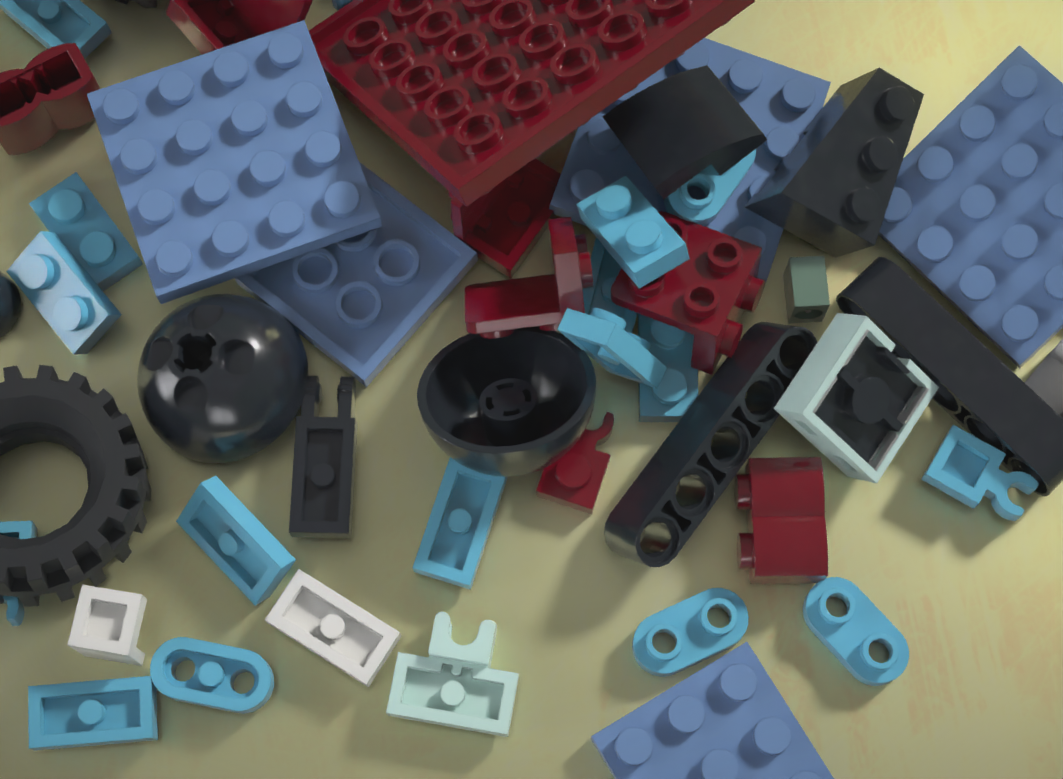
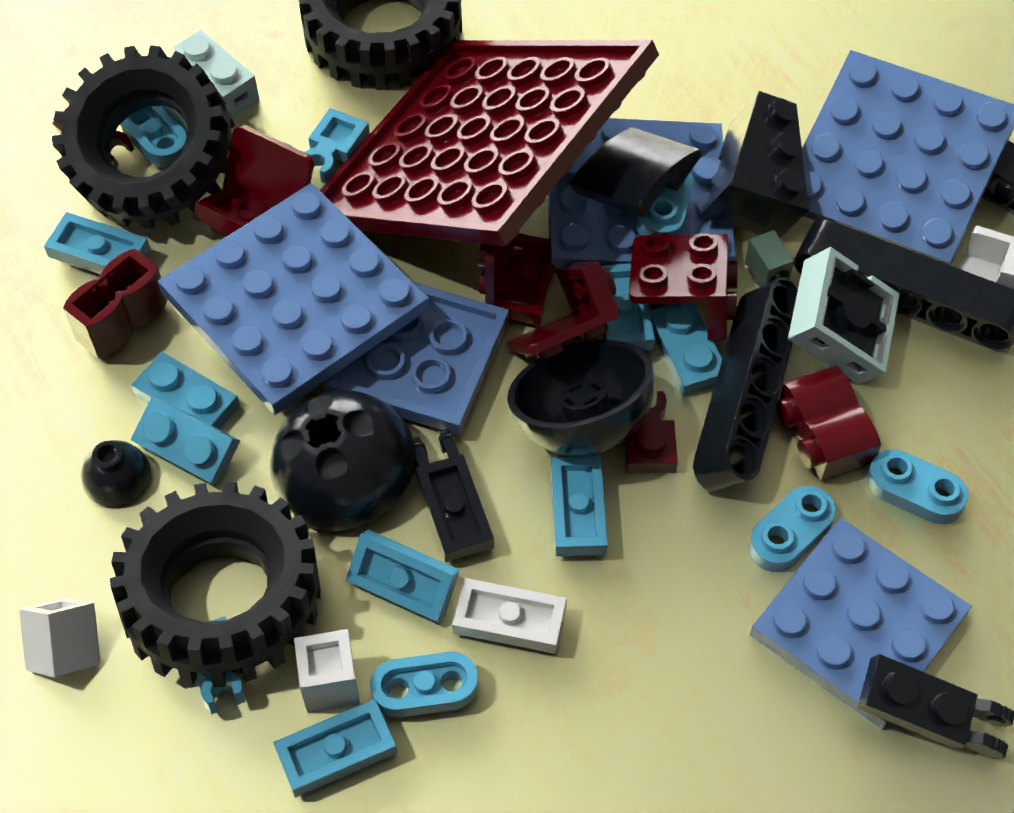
camera: 20 degrees left, 15 degrees down
light aqua plate [386,611,519,737] -> none
medium azure plate [557,308,667,388] -> none
medium azure plate [576,176,690,288] -> none
medium azure plate [921,425,1039,521] -> none

